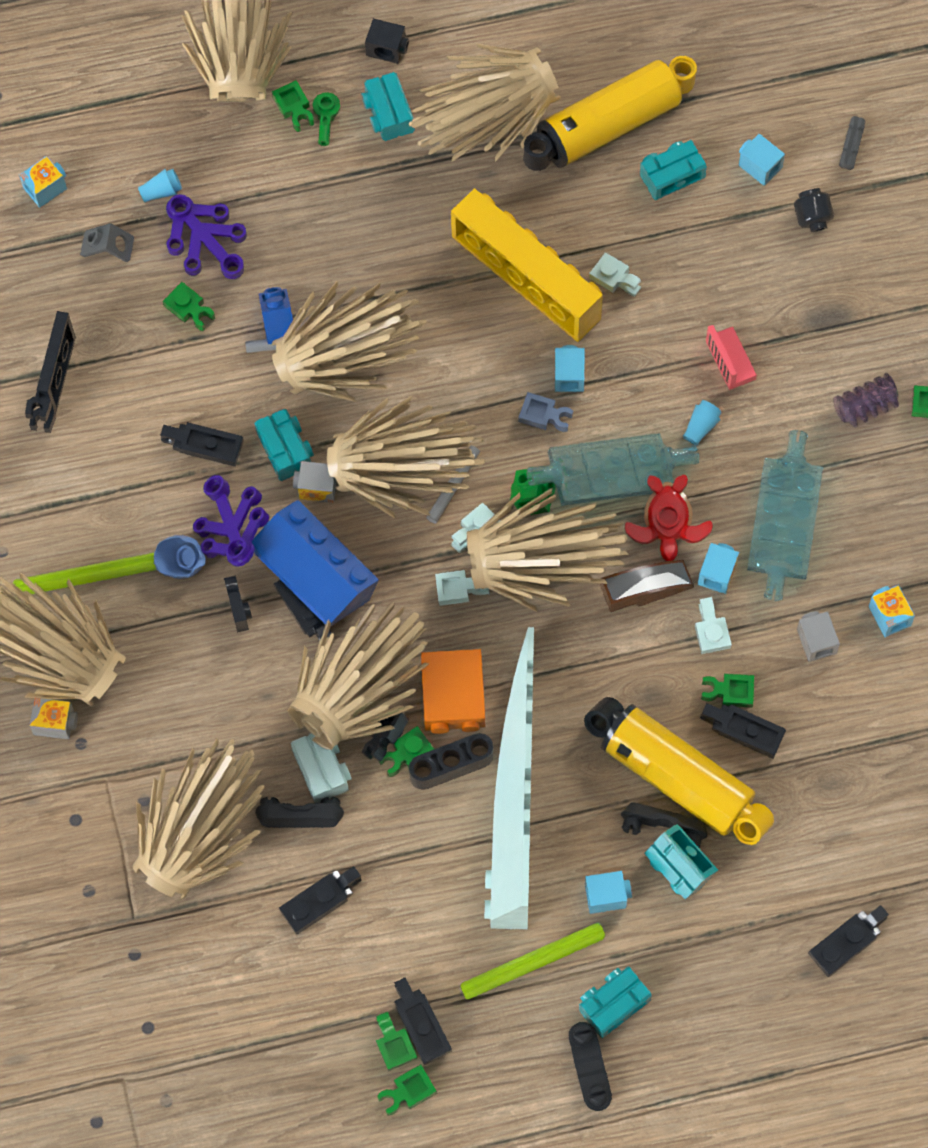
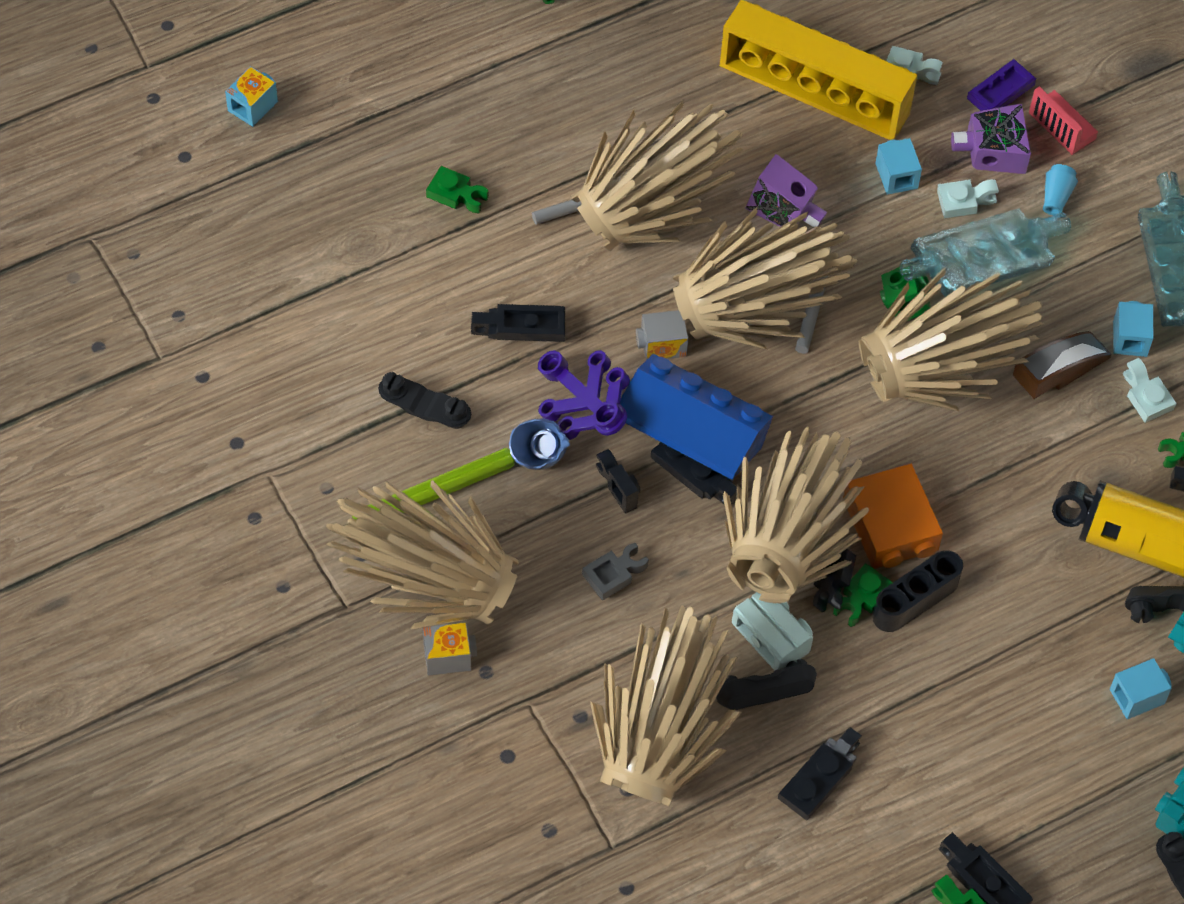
camera: 20 degrees left, 10 degrees down
black tile [25,311,76,433] -> none
dark grey bracket [80,223,134,262] -> none
medium azure cone [138,169,182,202] -> none
dark purple plant [166,194,247,279] -> none
teal brick [254,409,314,481] -> none
blue slope [258,287,293,345] -> none
light aqua plate [435,570,490,606] -> none
light aqua plate [451,503,501,553] -> none
lime axle [461,923,605,999] -> none
light aqua wedge [484,627,534,929] -> none
sand blue plate [518,392,573,432] -> none
red animal [624,475,713,562] -> none
none -> black piece [378,372,472,429]
none -> dark grey plate [582,543,649,601]
none -> medium lavender torso [745,154,827,227]
none -> light aqua plate [937,179,999,219]
none -> torso [951,104,1031,174]
none -> dark purple plate [967,59,1037,111]

